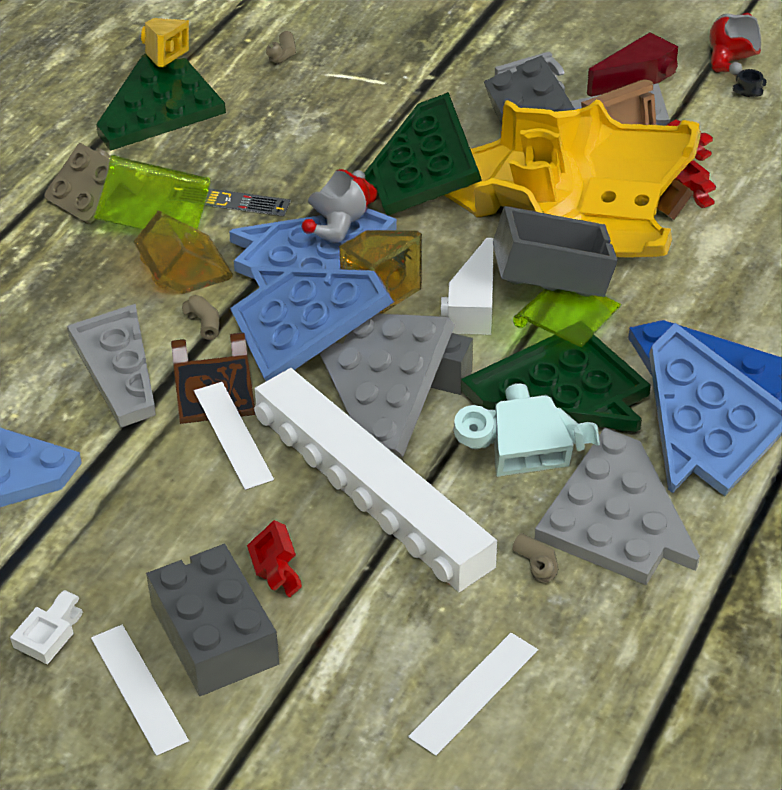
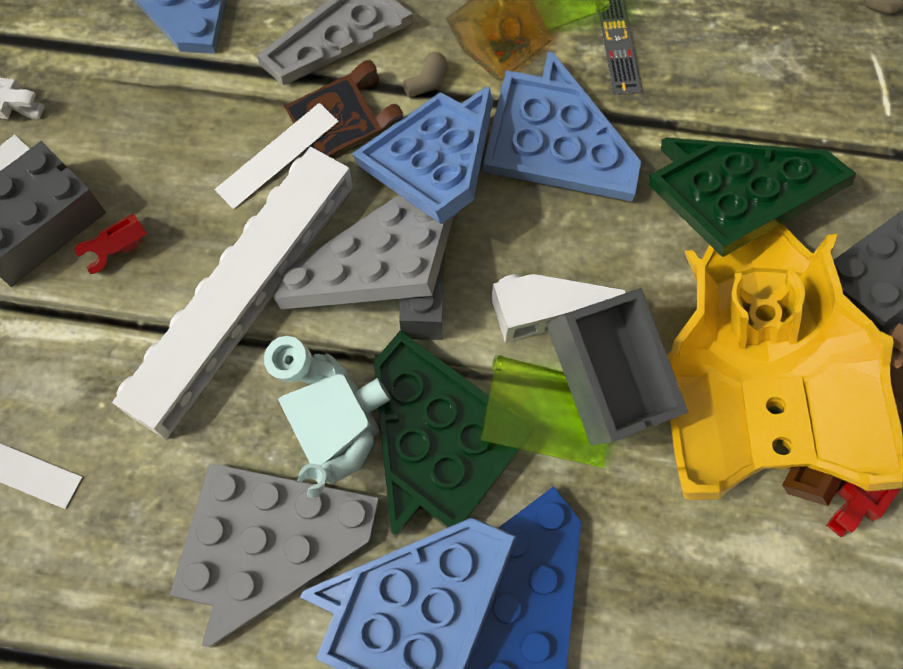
camera: 70 degrees right, 25 degrees up
light grey piece [301,169,377,243] -> none
clear yellow slope [339,230,422,314] -> none
dark tan arm [512,533,559,582] -> none

